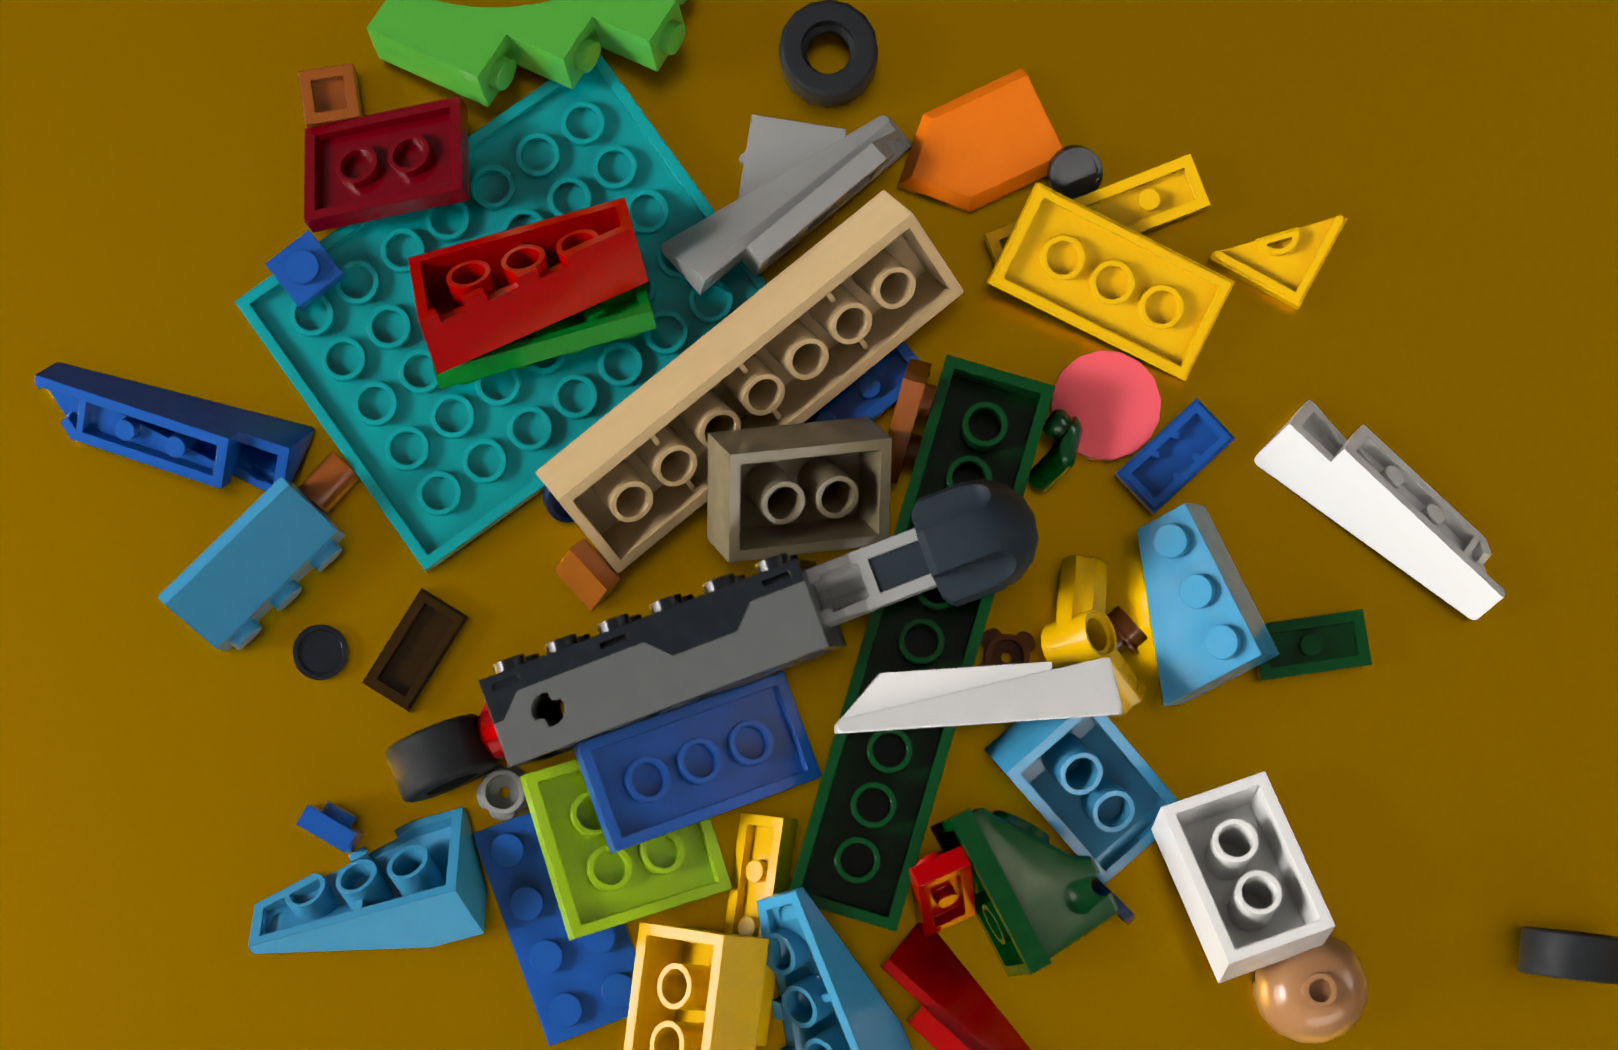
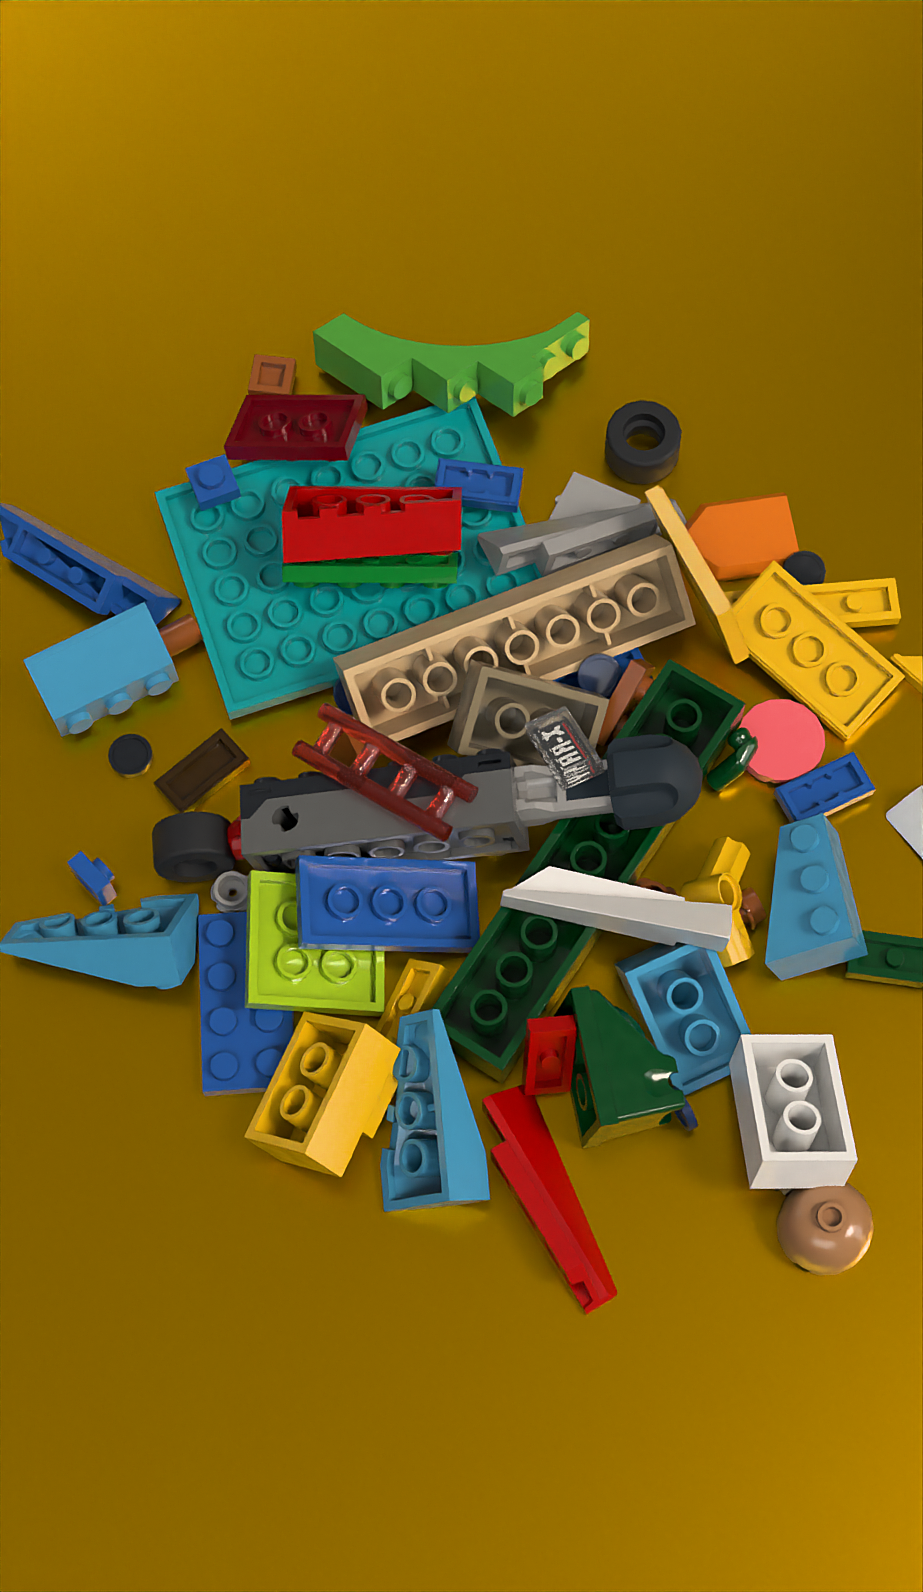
camera: 15 degrees right, 15 degrees down
none -> clear red bar [292,702,478,842]
none -> blue plate [434,458,523,513]
none -> clear tile [524,706,605,791]
none -> dark blue piece [577,653,622,697]
none -> yellow tile [645,485,750,664]

